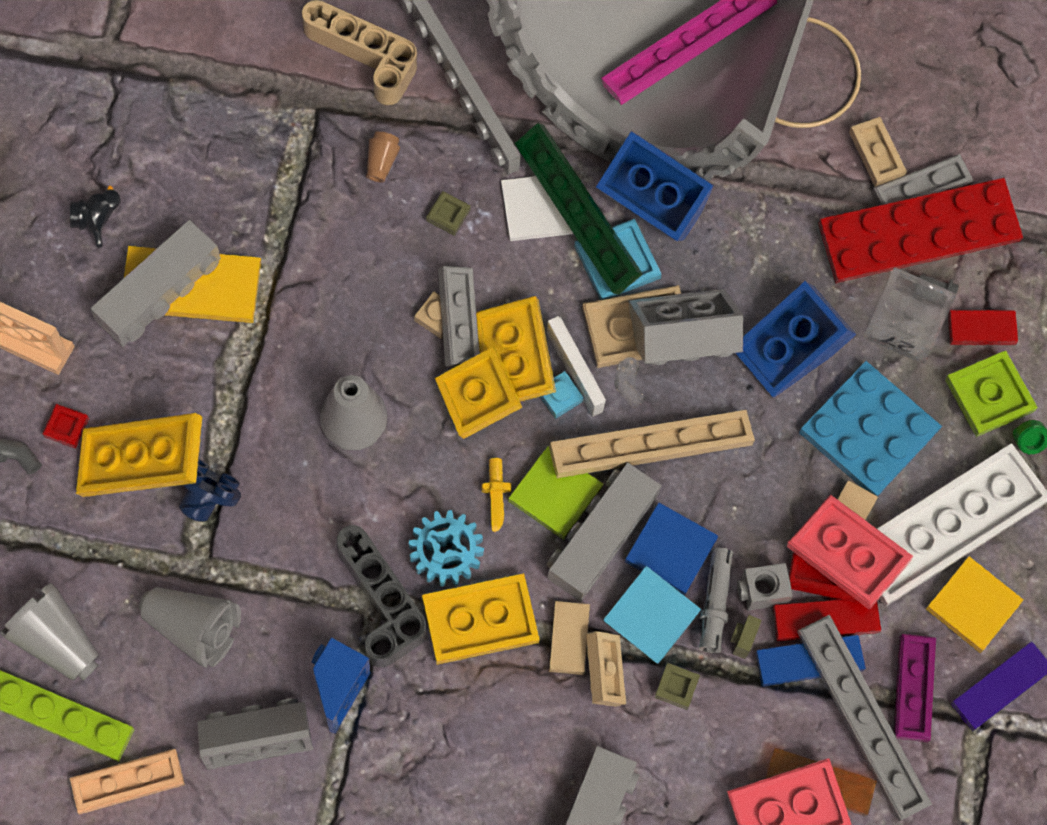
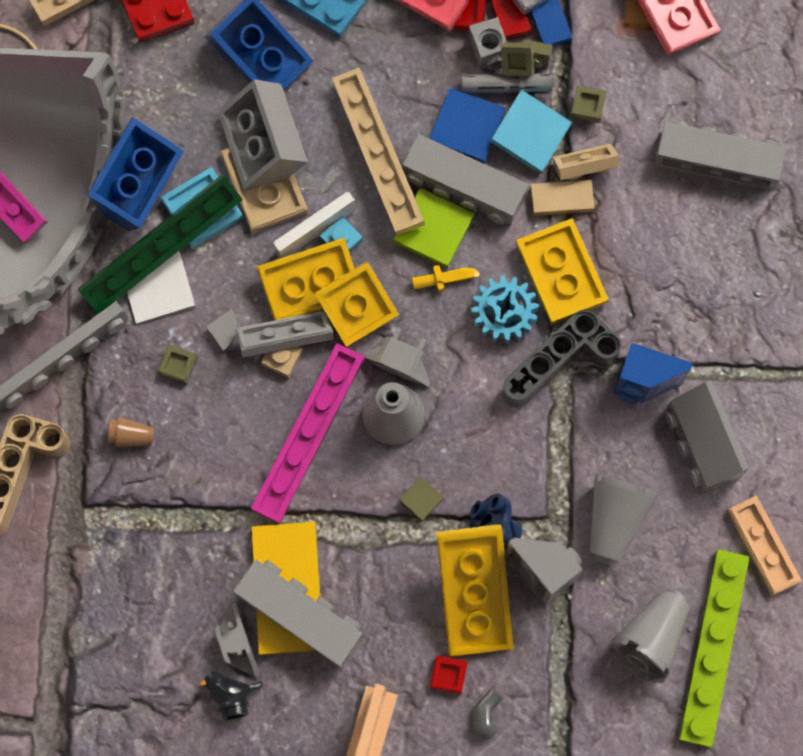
camera: 90 degrees left, 5 degrees up
none -> light grey tile [206,309,237,353]
none -> light grey piece [215,602,260,677]
none -> dark pink plate [251,343,365,524]
none -> light grey piece [362,327,430,387]
none -> olive tile [399,476,444,522]
none -> olive plate [501,43,534,76]
none -> light grey slope [505,538,583,606]

